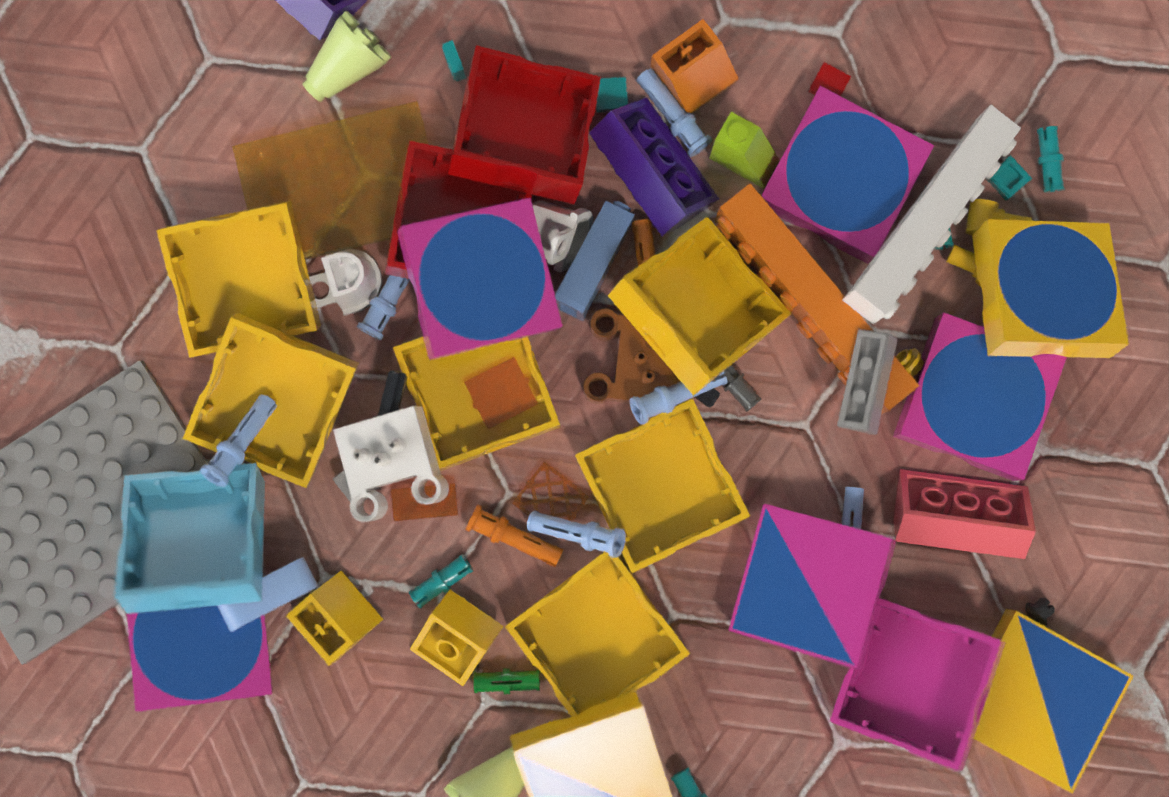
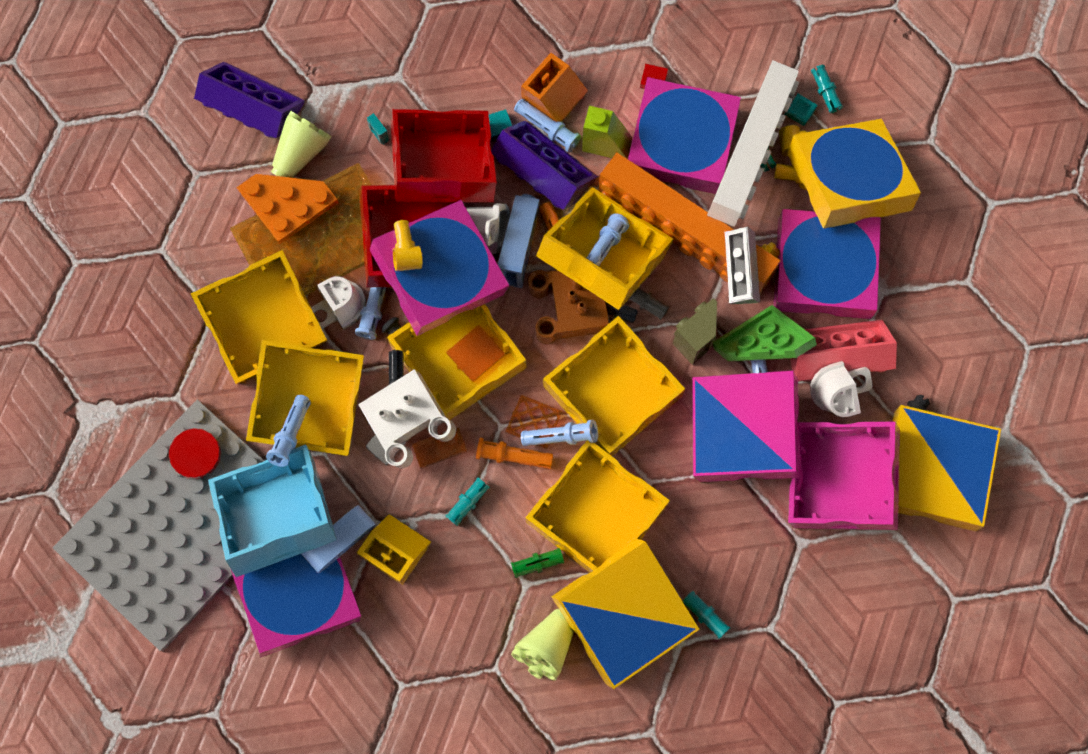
camera: 15 degrees left, 10 degrees down
yellow slope [410,589,504,686] -> none
light blue pin [630,371,727,424] -> none
none -> red tile [169,428,221,479]
none -> orange plate [236,174,339,245]
none -> black piece [382,317,402,335]
none -> yellow pin [393,220,422,271]
none -> light blue pin [586,214,629,266]
none -> olive slope [673,298,717,365]
none -> bright green plate [712,305,817,361]
none -> white container [810,361,872,417]

